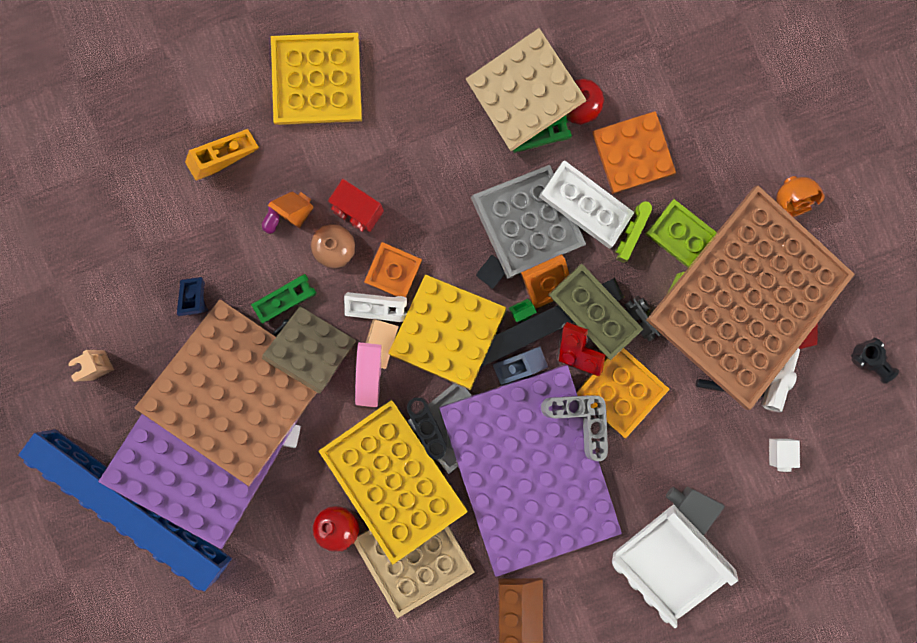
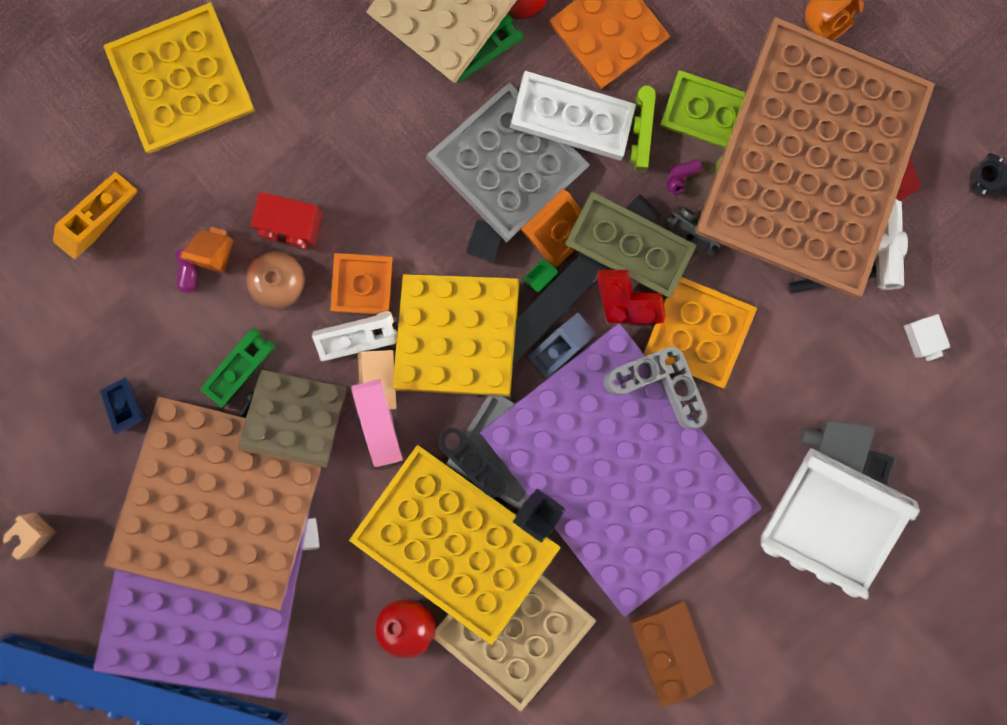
camera: 15 degrees left, 0 degrees up
none -> black panel [513,488,565,542]
none -> magenta arm [667,159,703,195]
none -> black plate [862,450,895,486]

